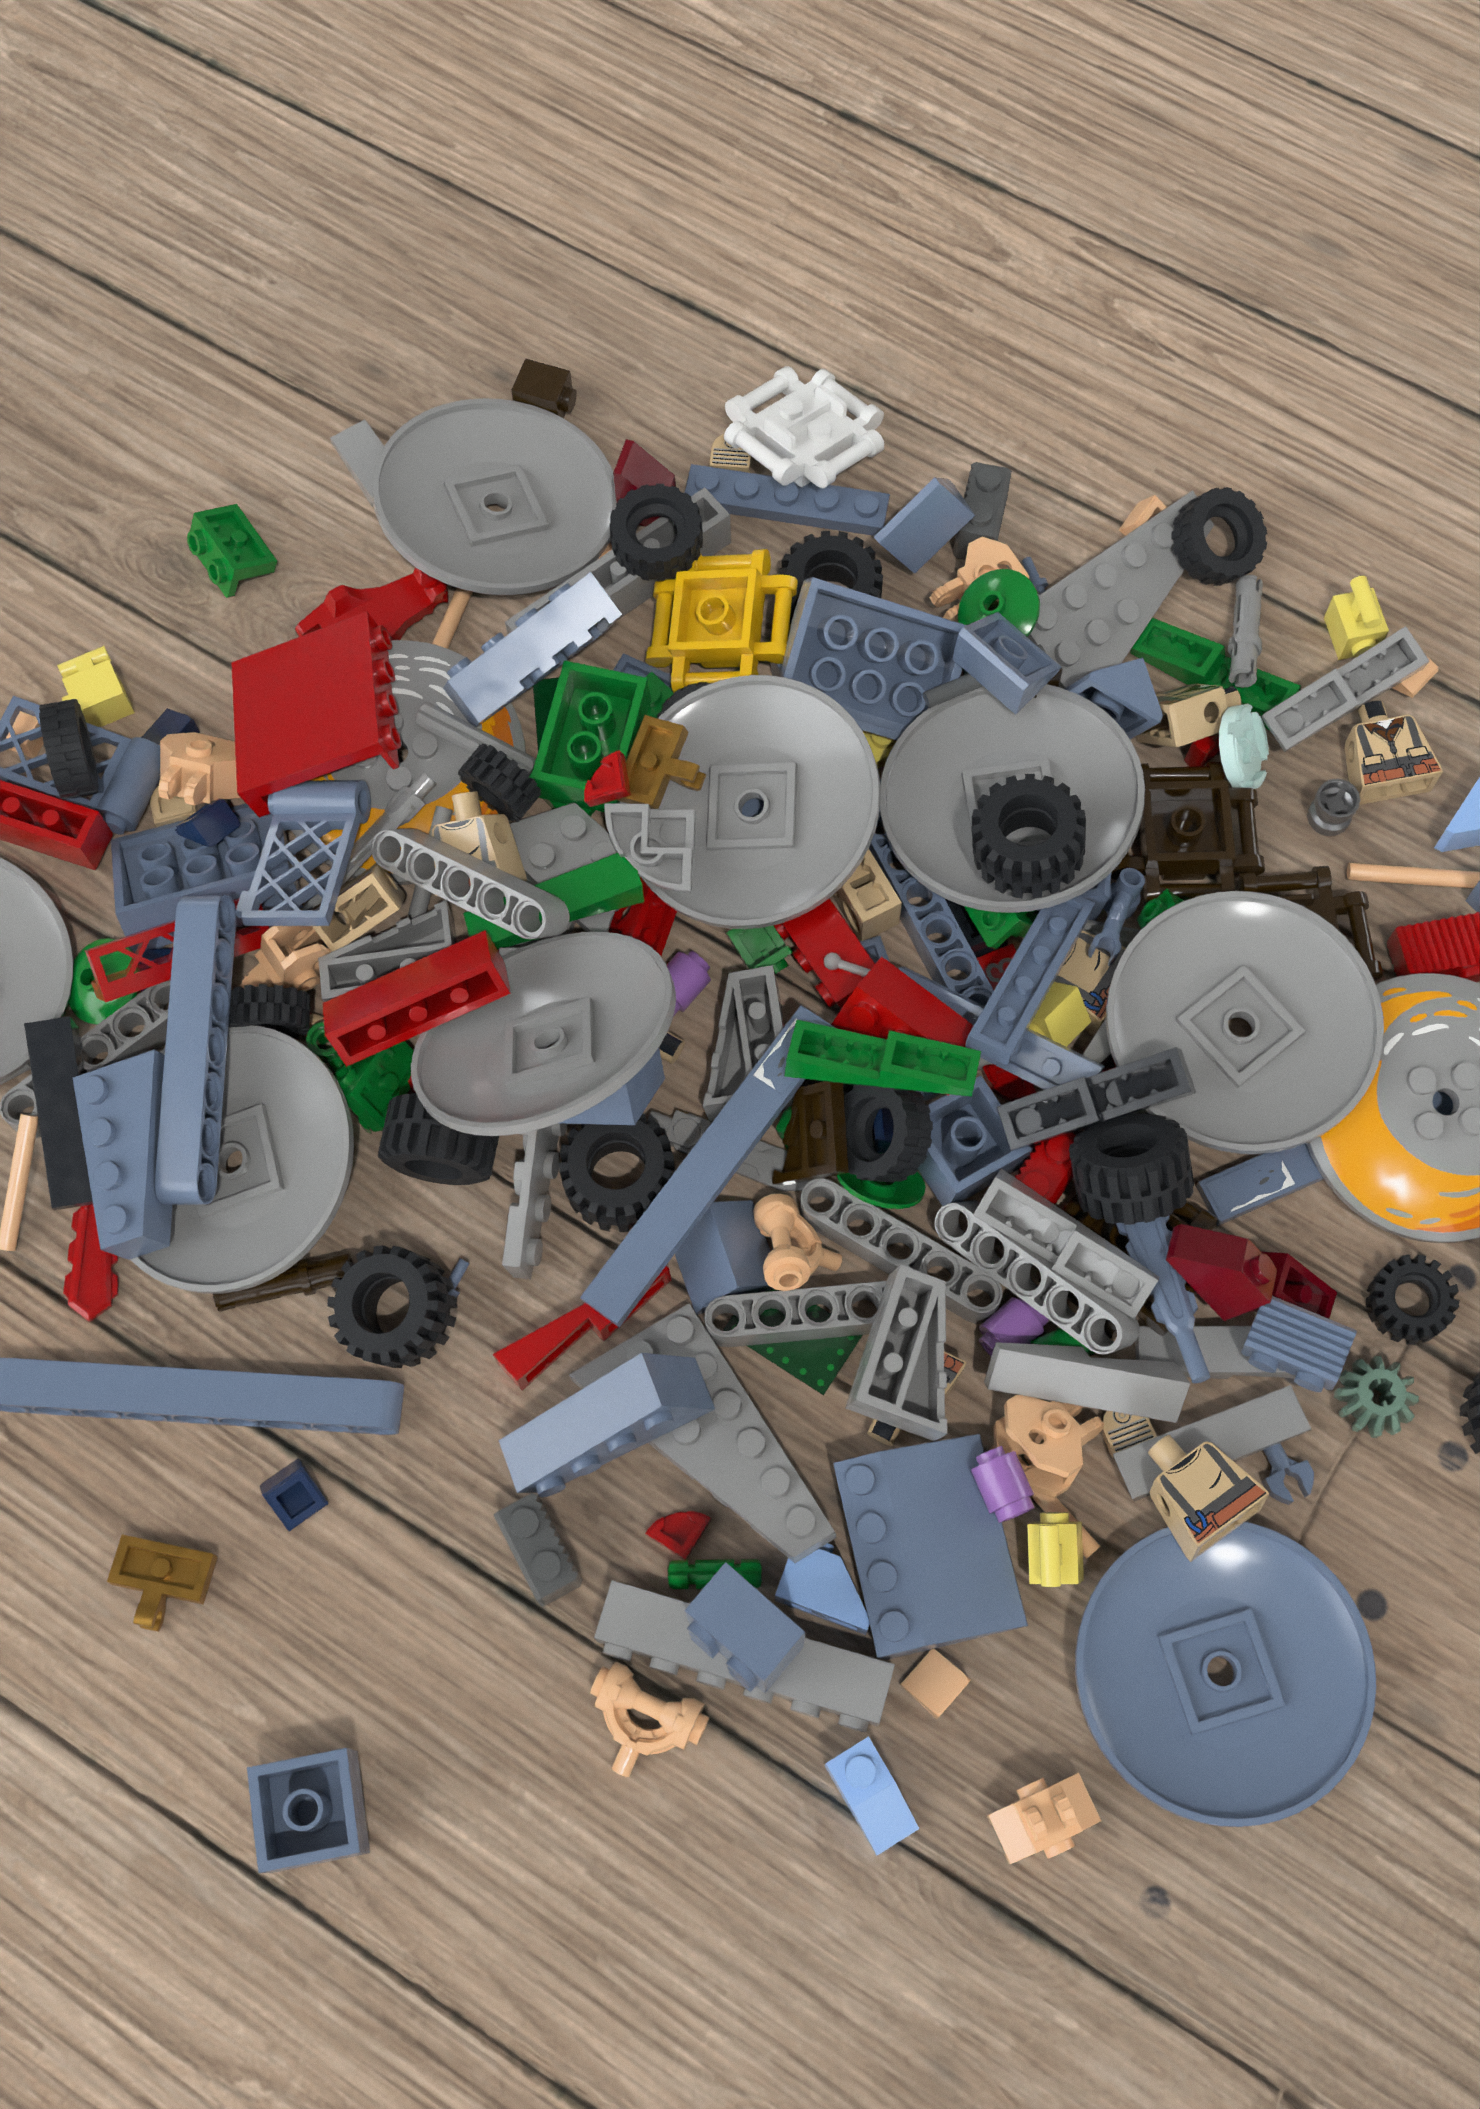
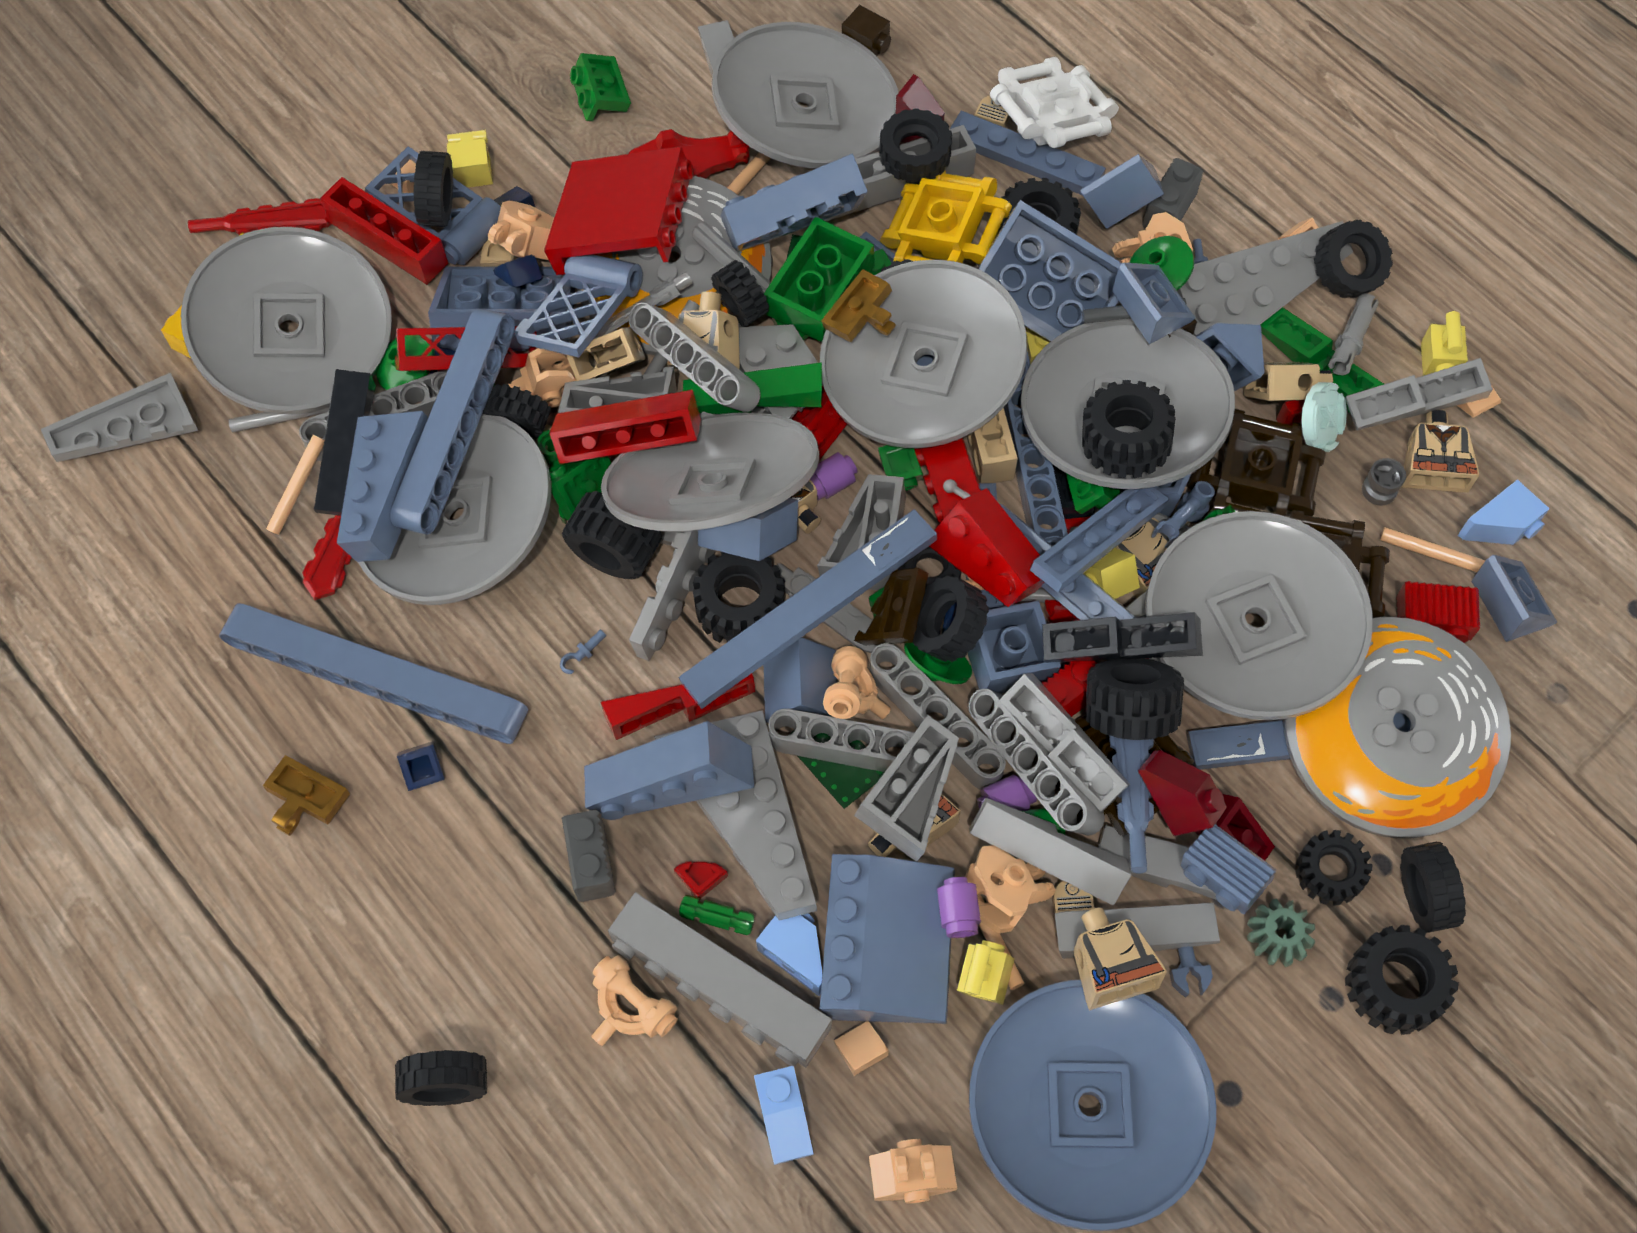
camera: 15 degrees right, 5 degrees down
dark brown pin [213,1252,353,1312] -> none
sand blue brick [247,1748,370,1873] -> none
black tyre [327,1245,458,1368] -> none
red tile [584,750,631,807] -> none
light grey brick [604,803,696,893] -> none
sand blue piece [684,1562,805,1693] -> none
green slope [784,1020,981,1097] -> none
none -> black tyre [395,1050,487,1106]

